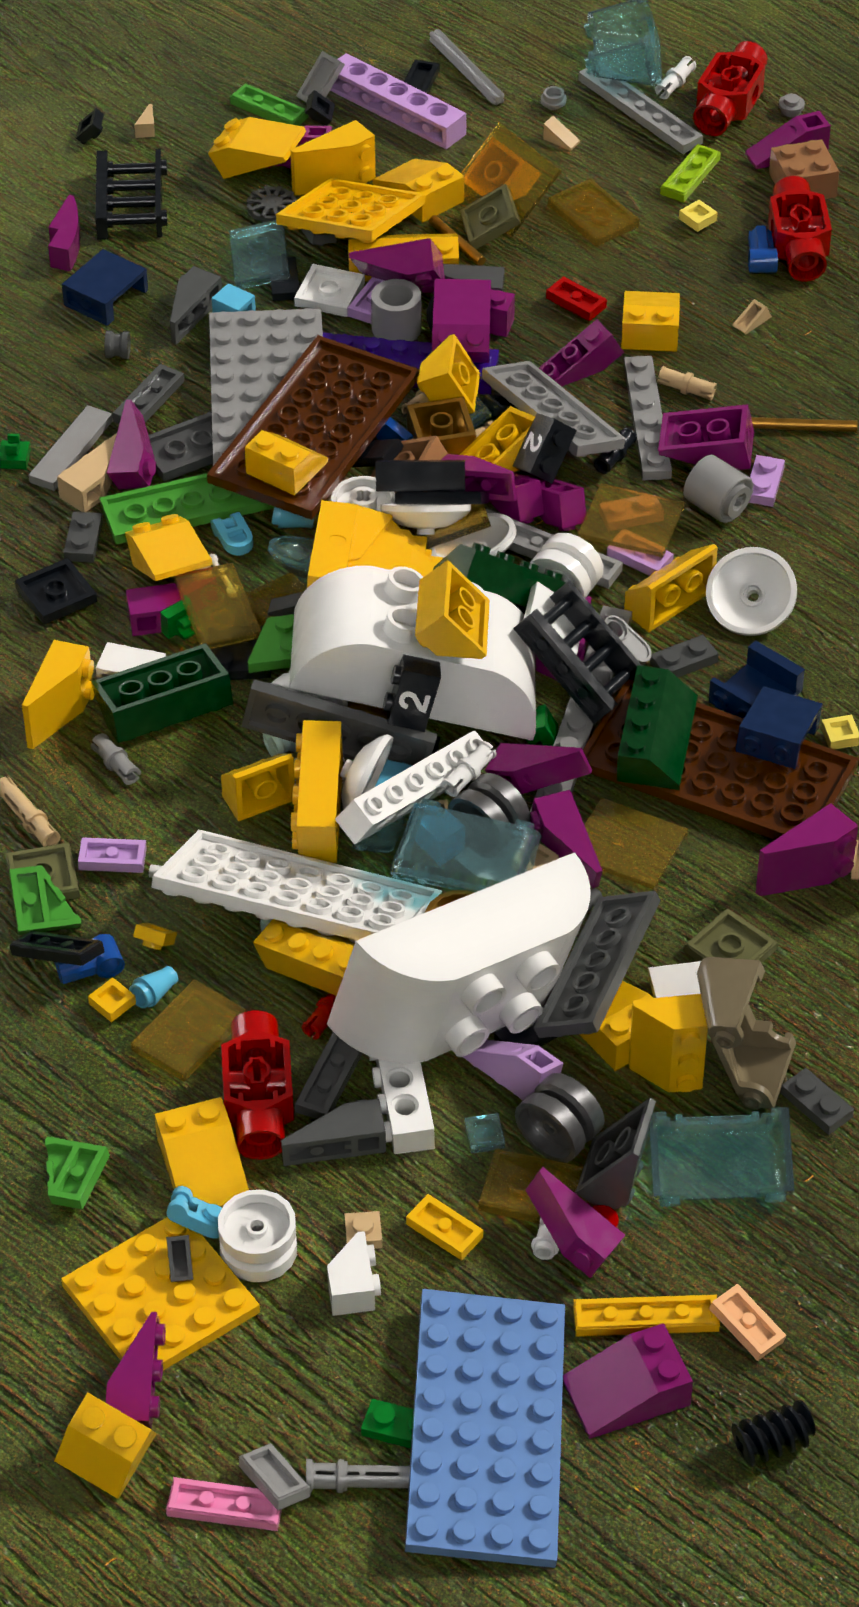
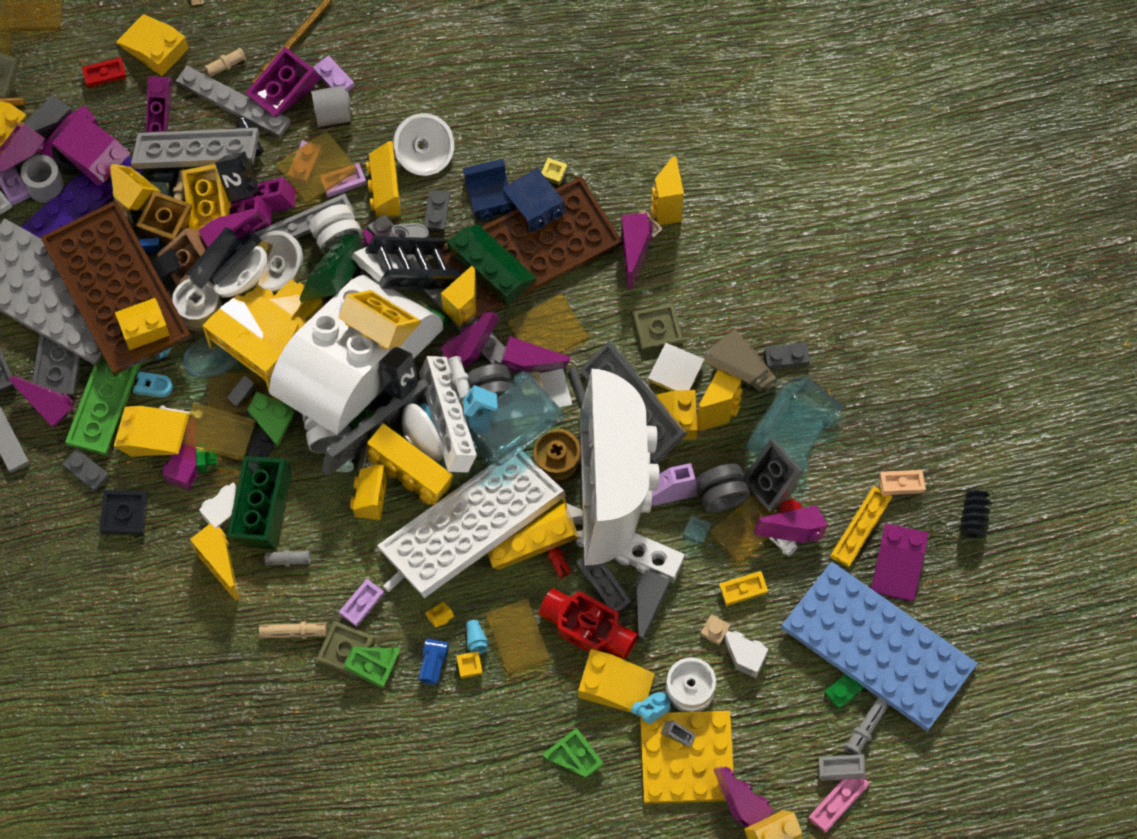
camera: 55 degrees left, 20 degrees up
black tile [9,931,105,966] -> none
tan slope [57,433,117,512] -> none
none -> yellow slope [441,266,477,327]
none -> medium azure panel [463,385,498,417]

